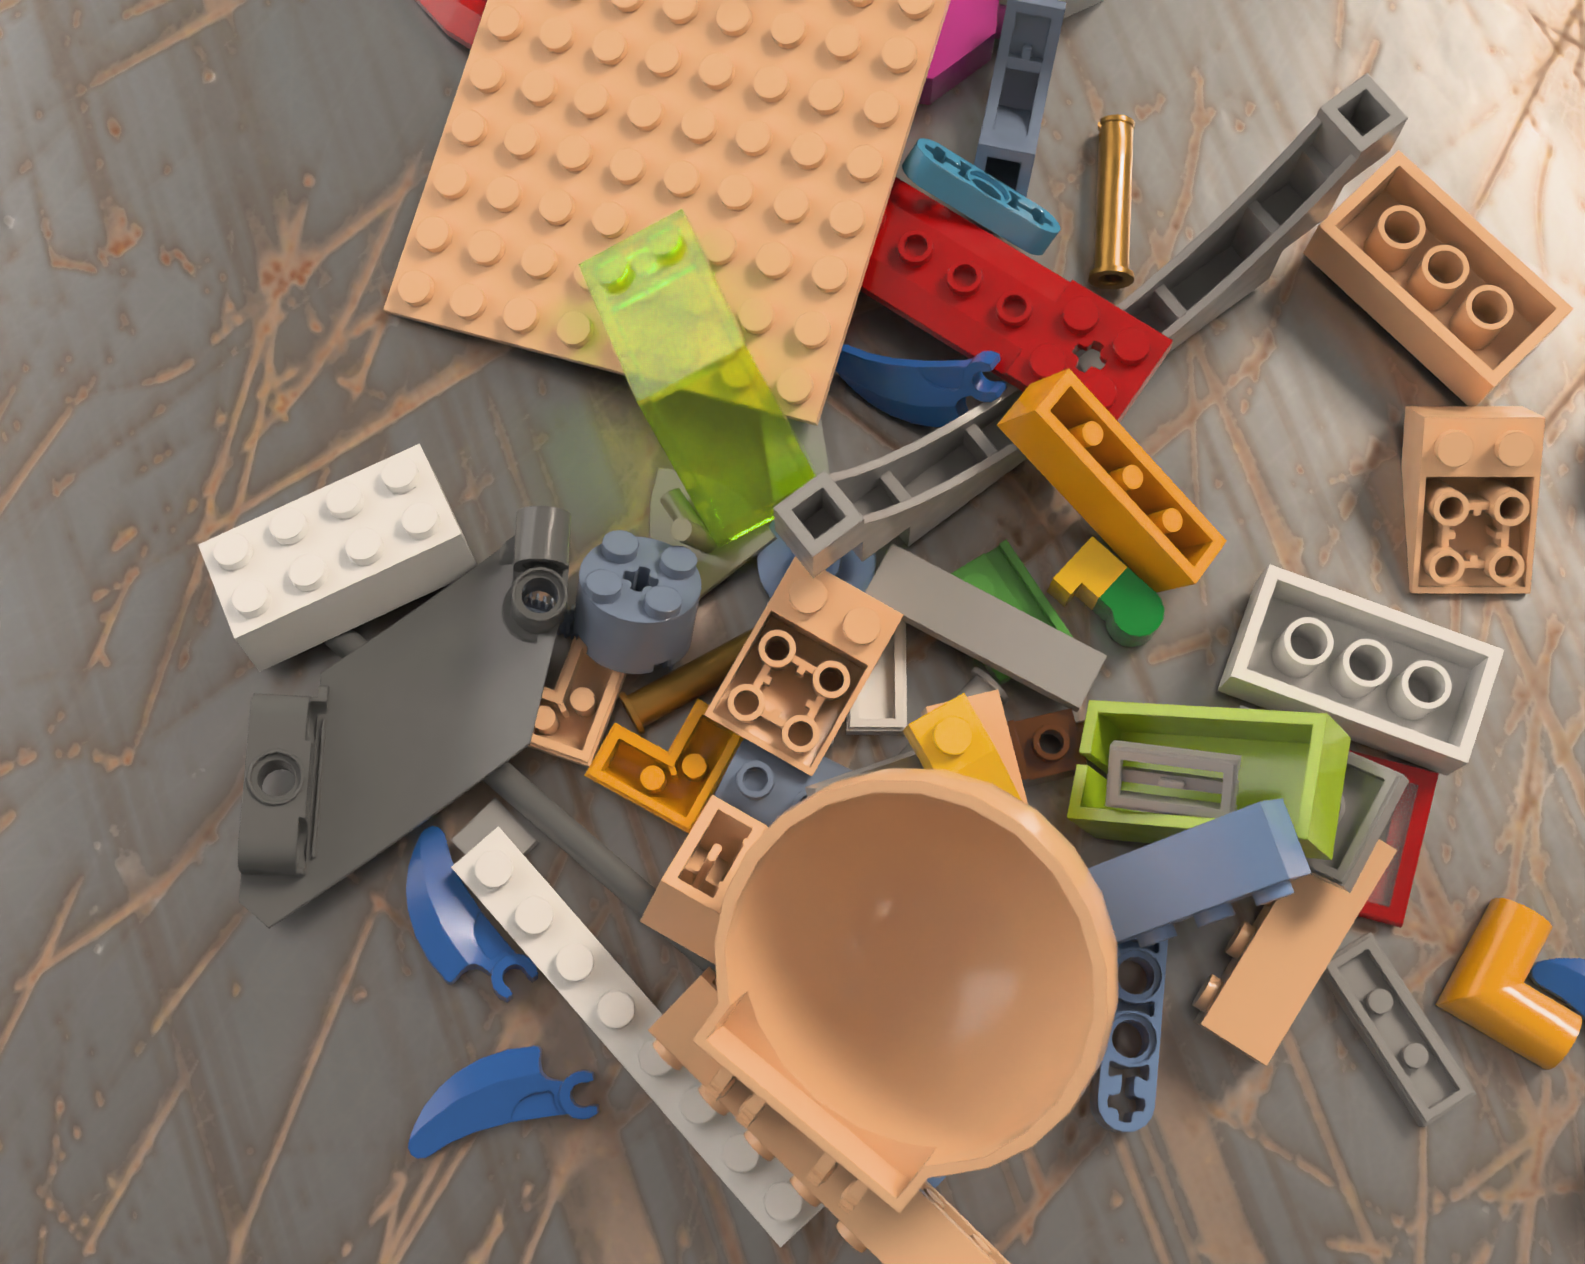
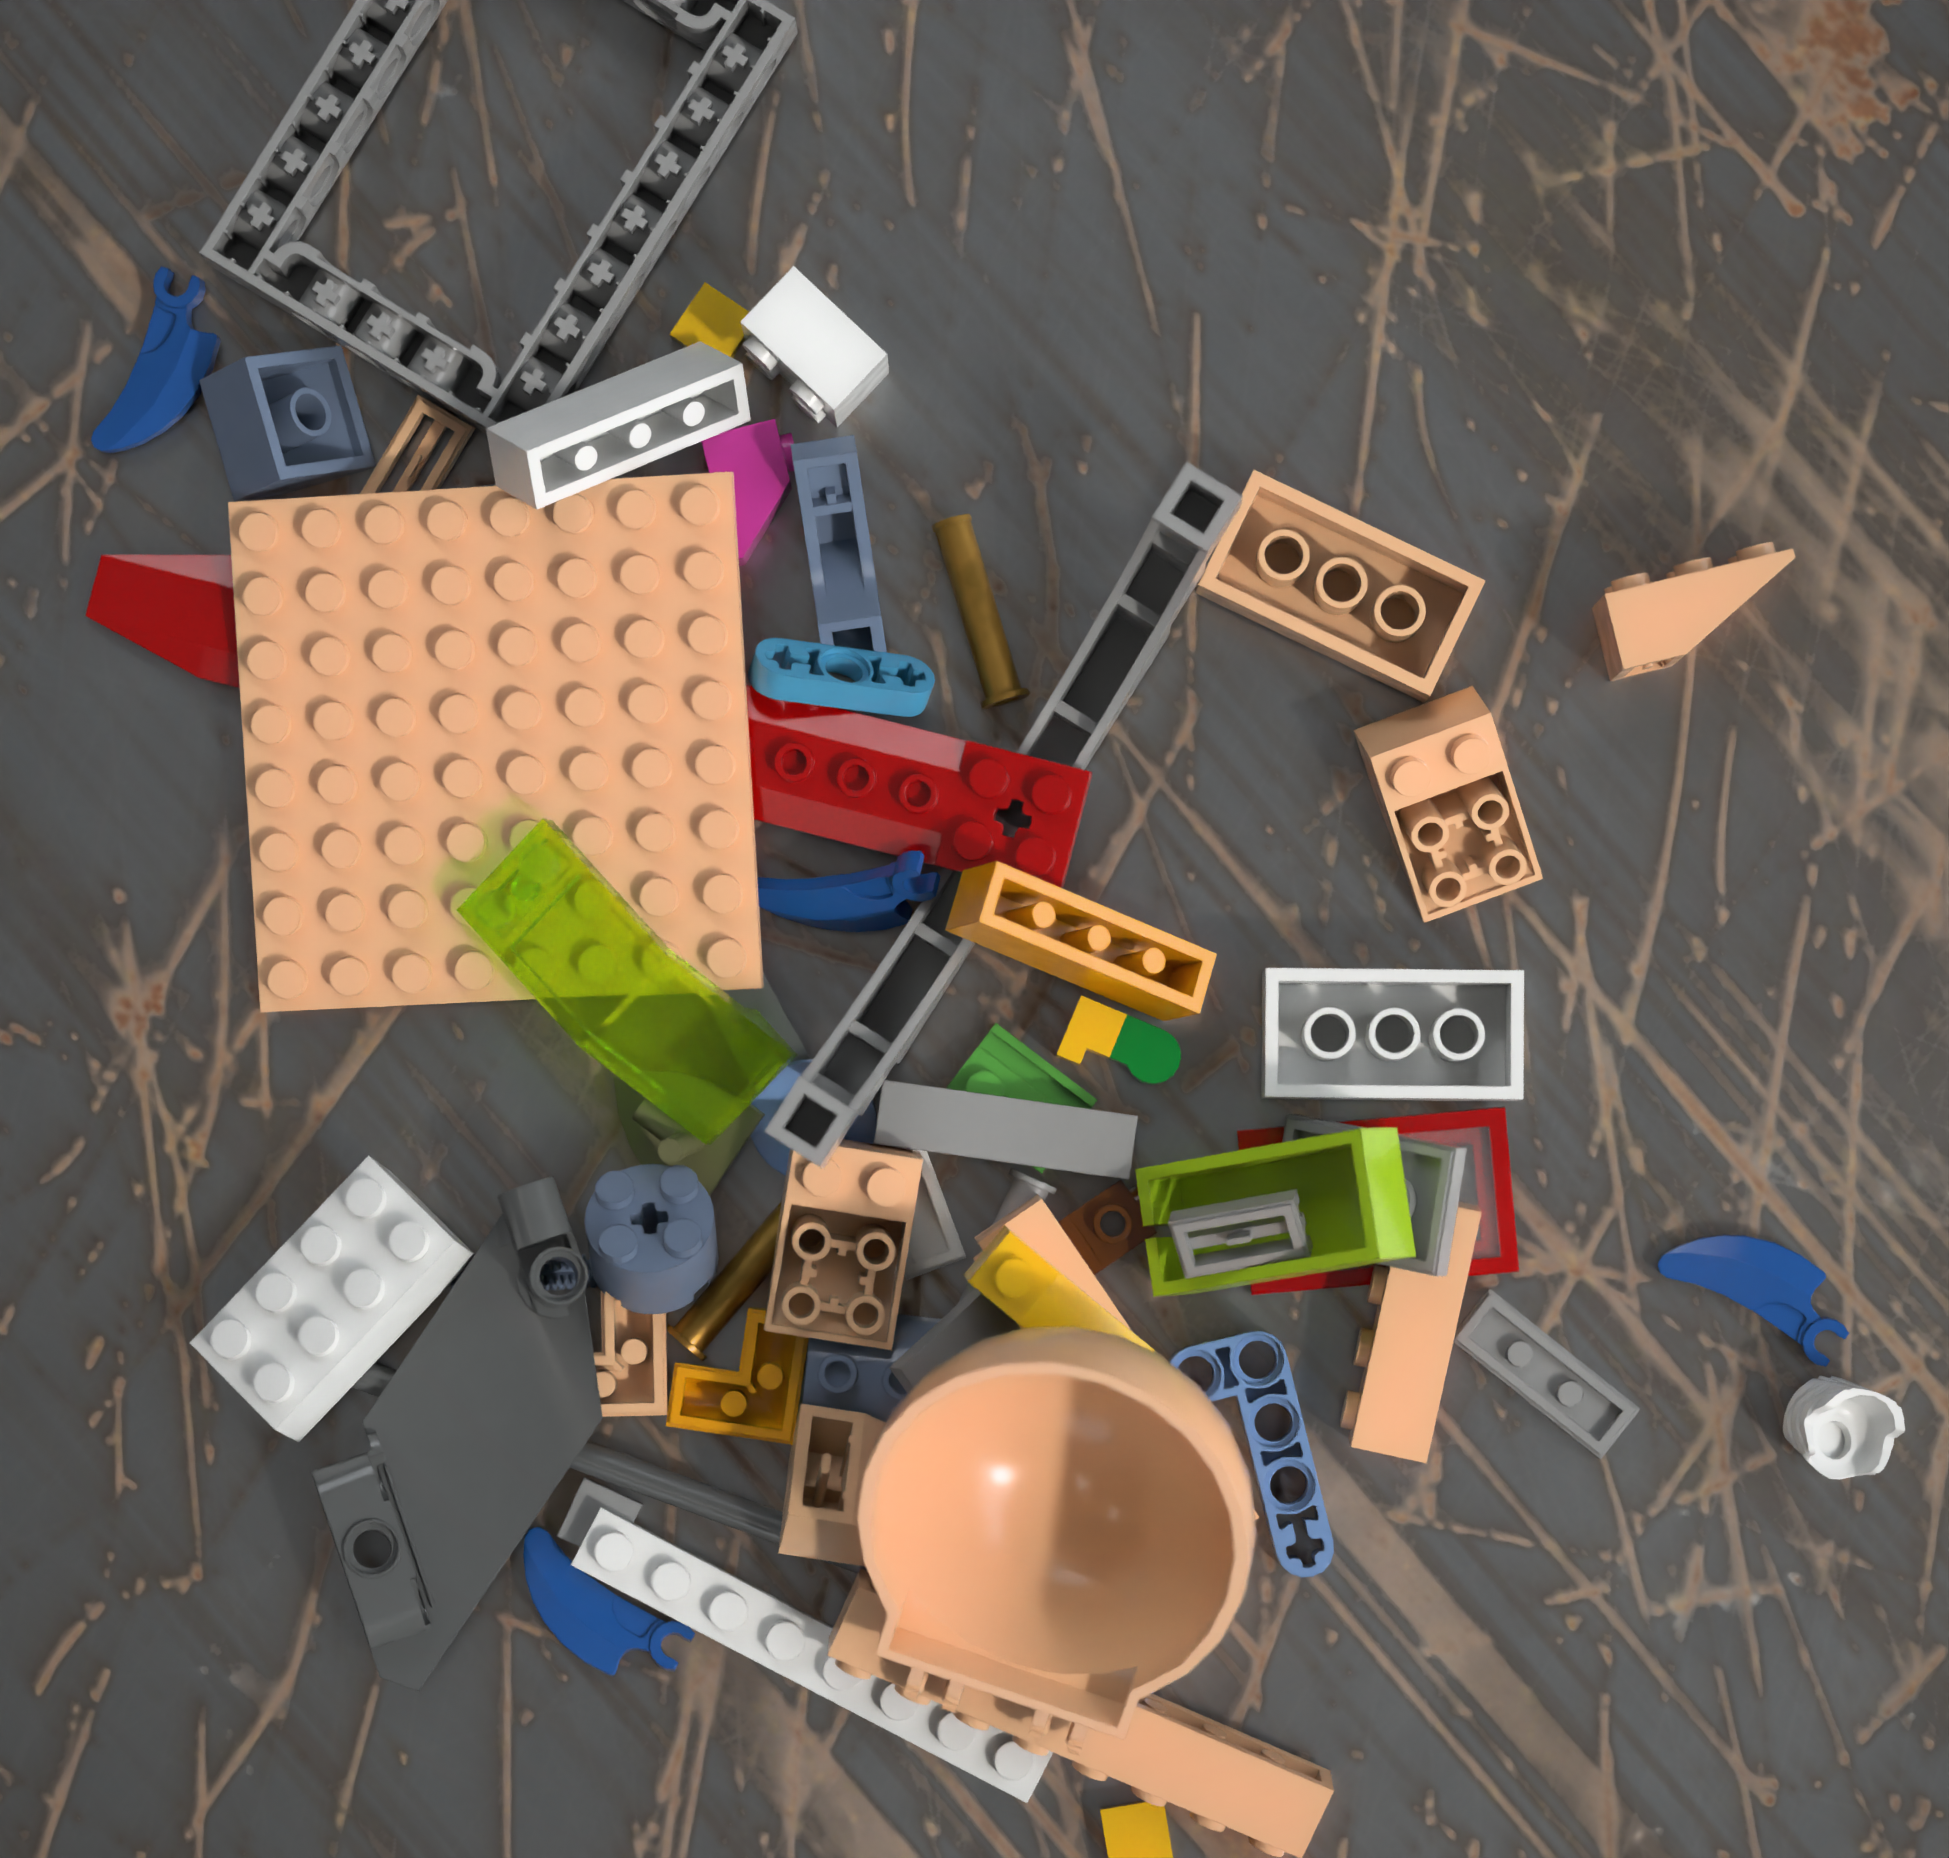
camera: 20 degrees left, 10 degrees up
blue piece [408,1045,600,1159] -> none
medium blue brick [1087,798,1311,958] -> none
light orange brick [1435,898,1582,1070] -> none

